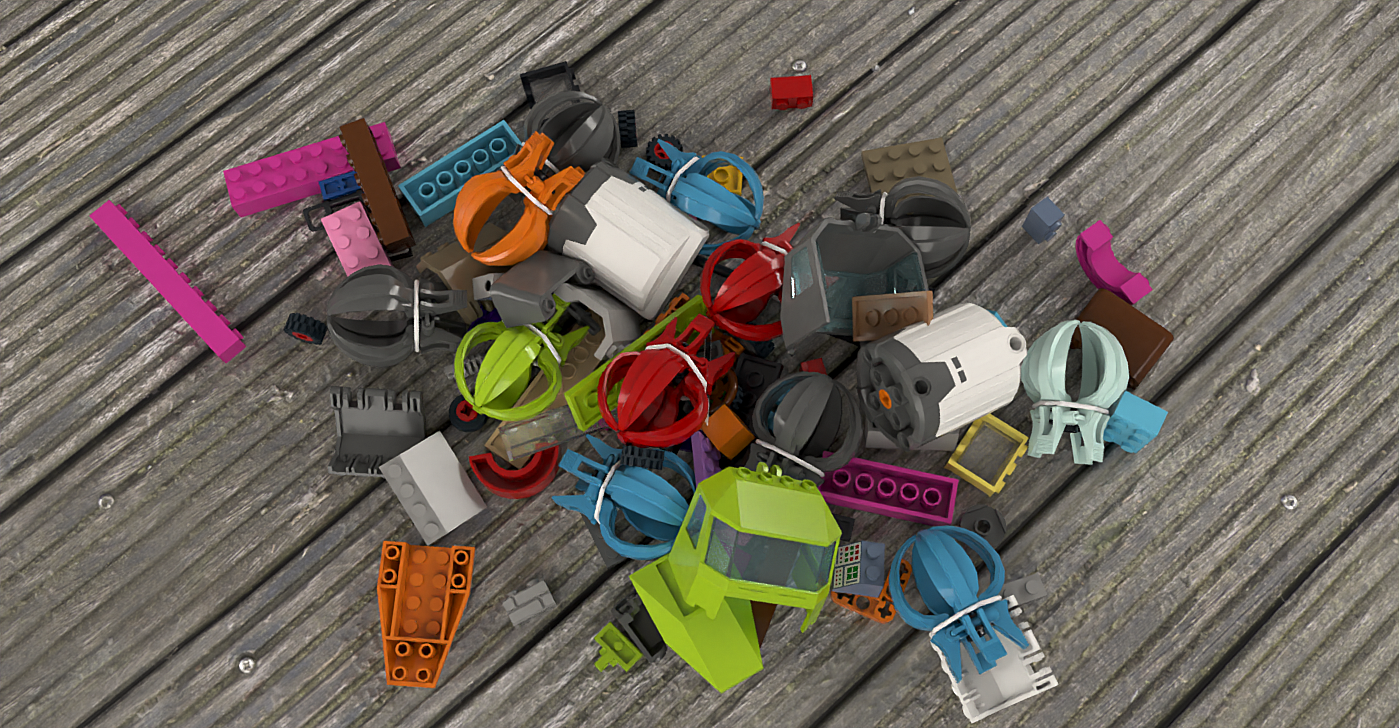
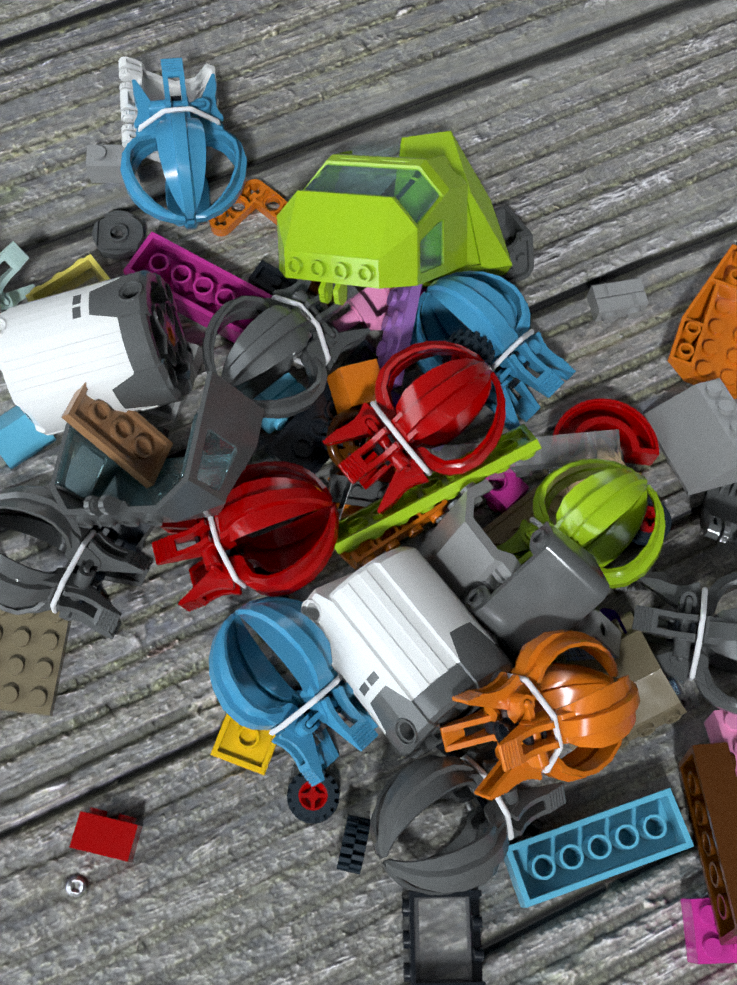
camera: 170 degrees left, 0 degrees up
lime hinge [594,621,643,672] -> none
sand blue slope [832,541,885,598] -> none

